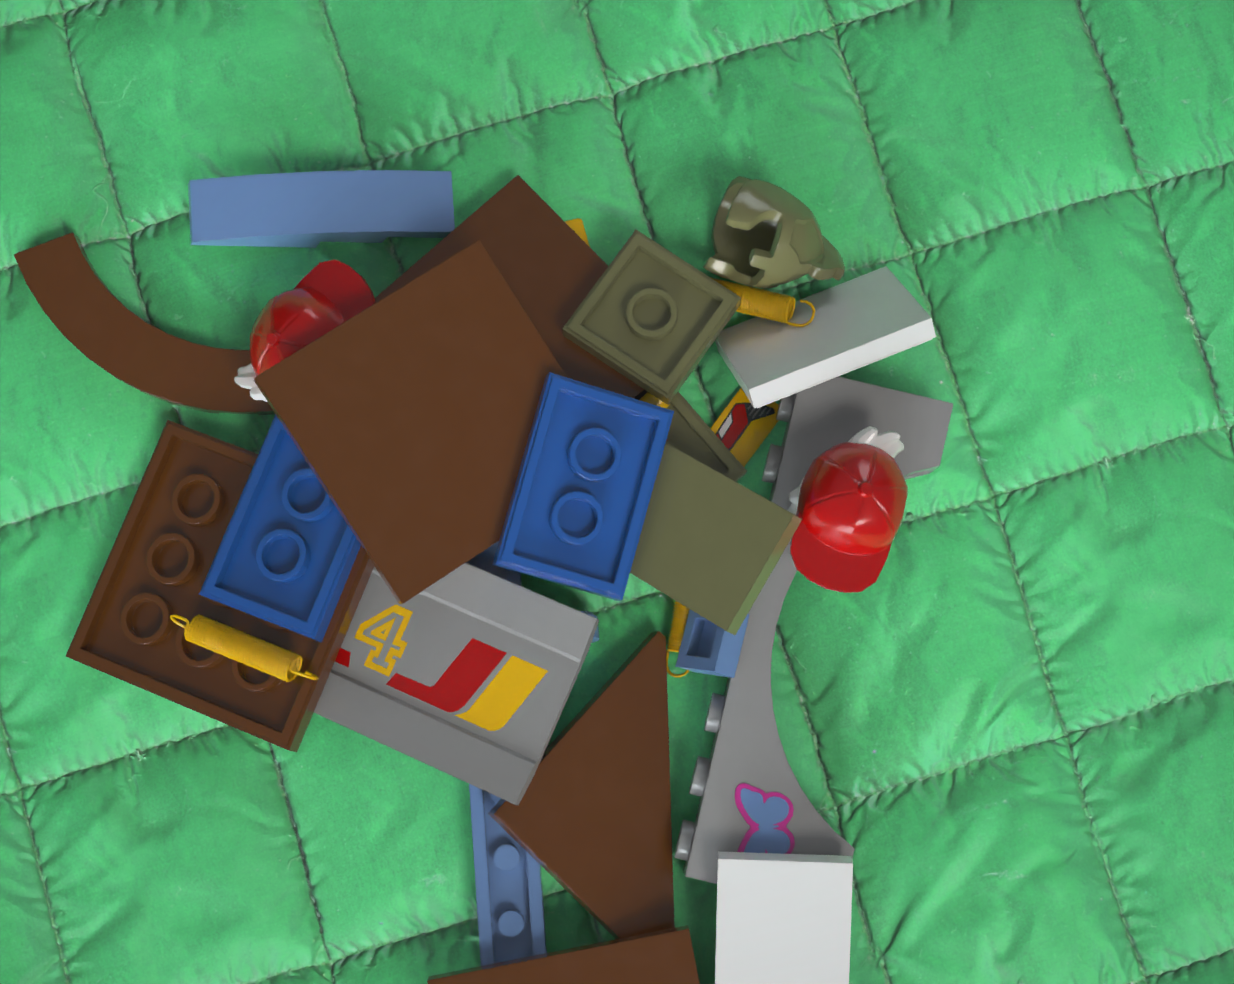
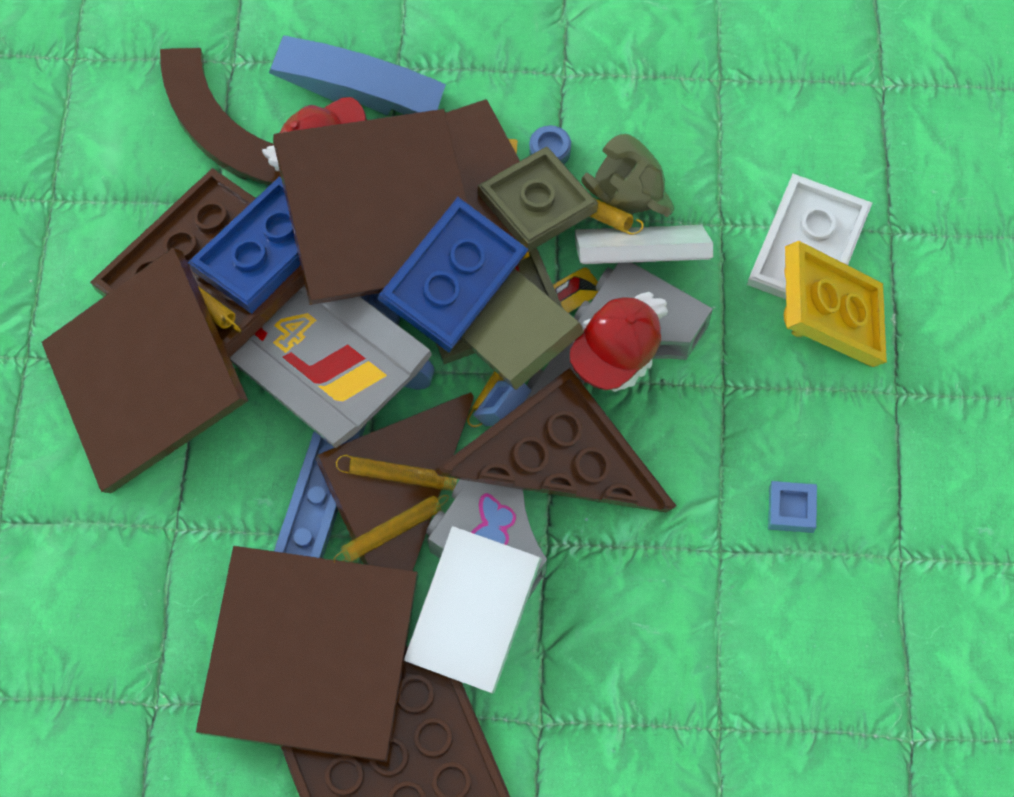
camera: 20 degrees right, 15 degrees down
none -> reddish brown tile [42,247,248,494]
none -> yellow piece [334,495,449,563]
none -> yellow piece [336,455,457,491]
none -> reddish brown tile [435,368,676,513]
none -> medium blue tile [529,125,571,164]
none -> white tile [747,174,872,299]
none -> medium blue tile [768,481,817,533]
none -> yellow plate [783,241,887,367]

